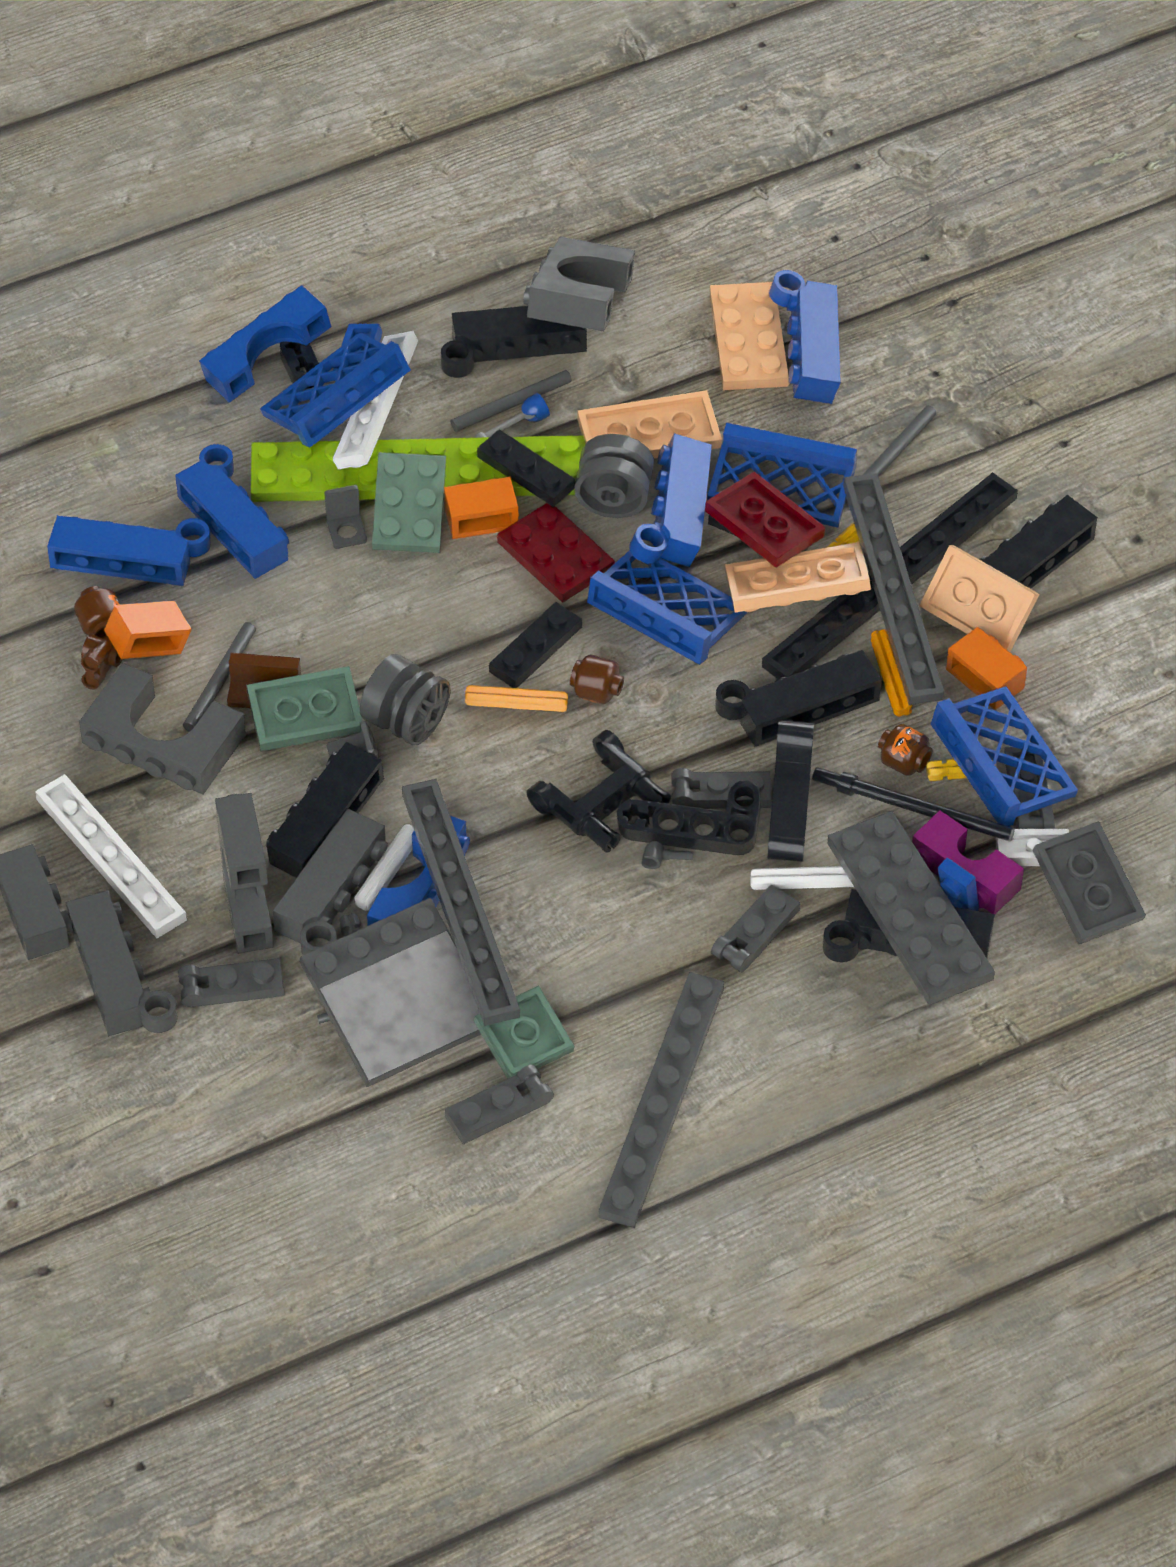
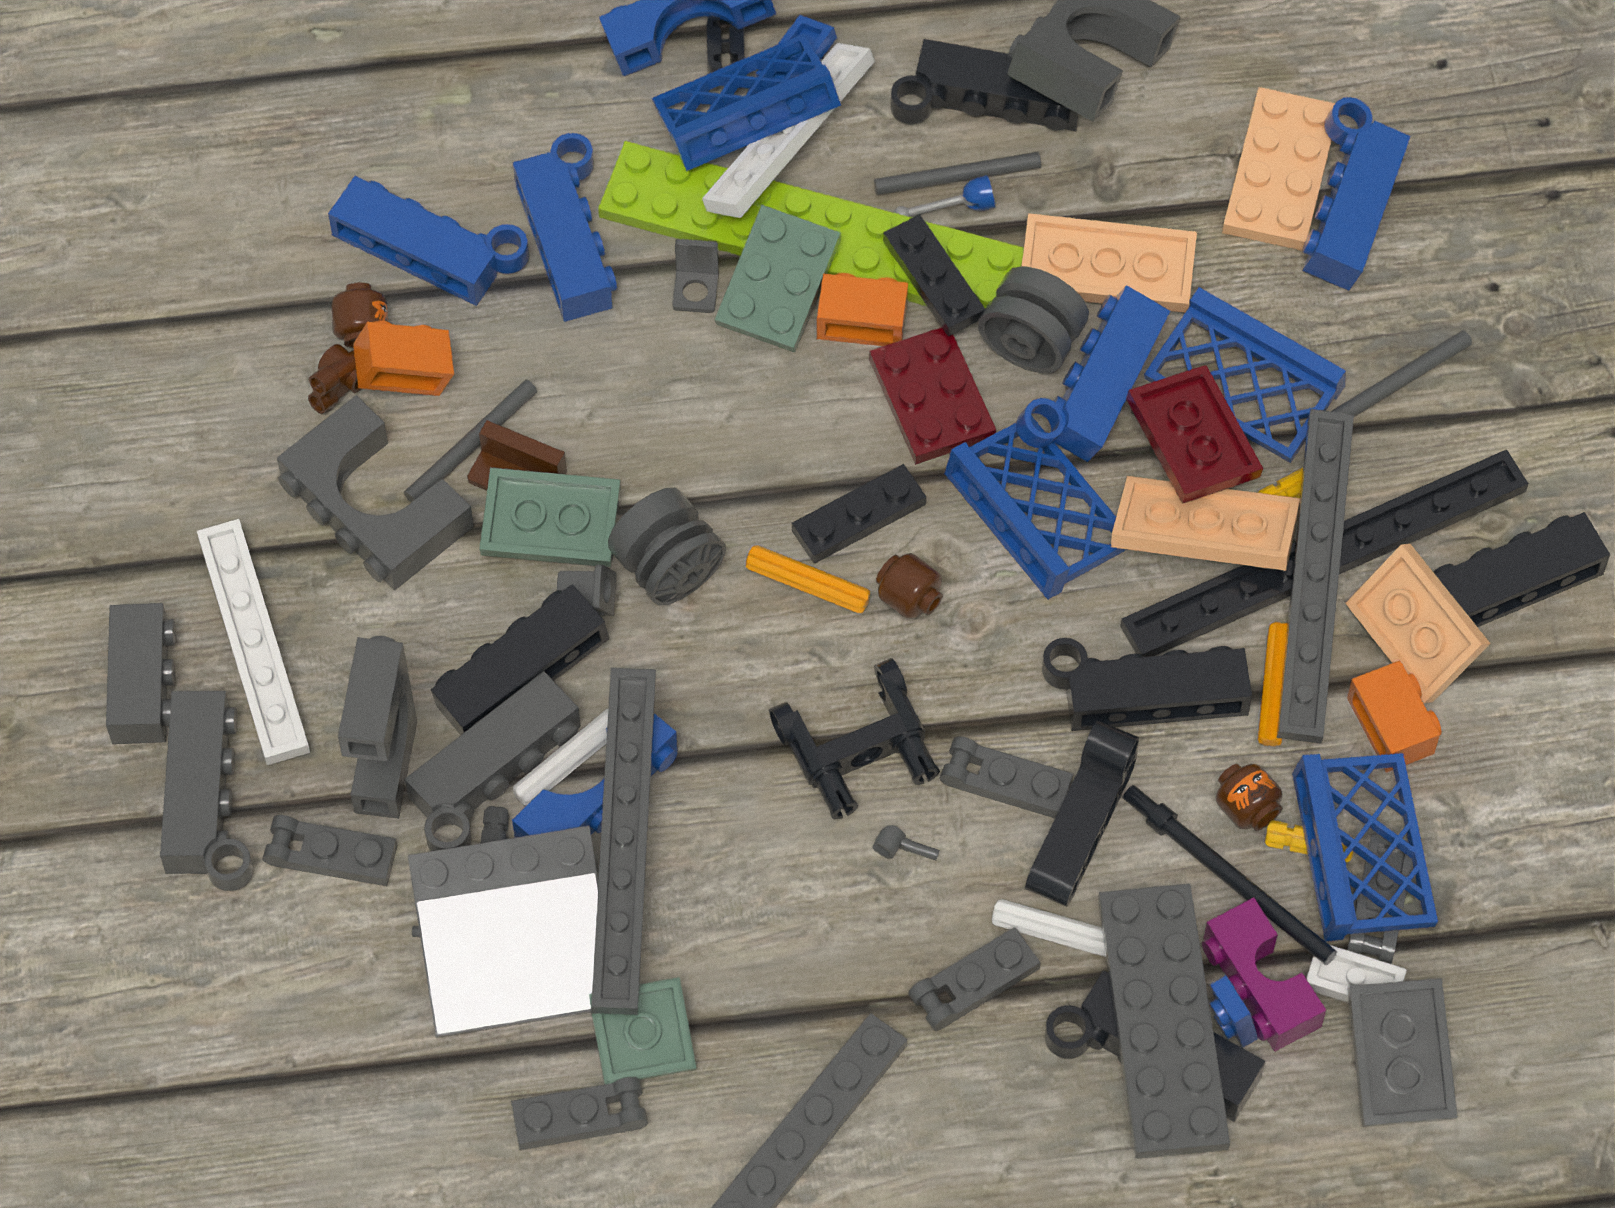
camera: 20 degrees right, 10 degrees up
black beam [617,780,761,855] -> none

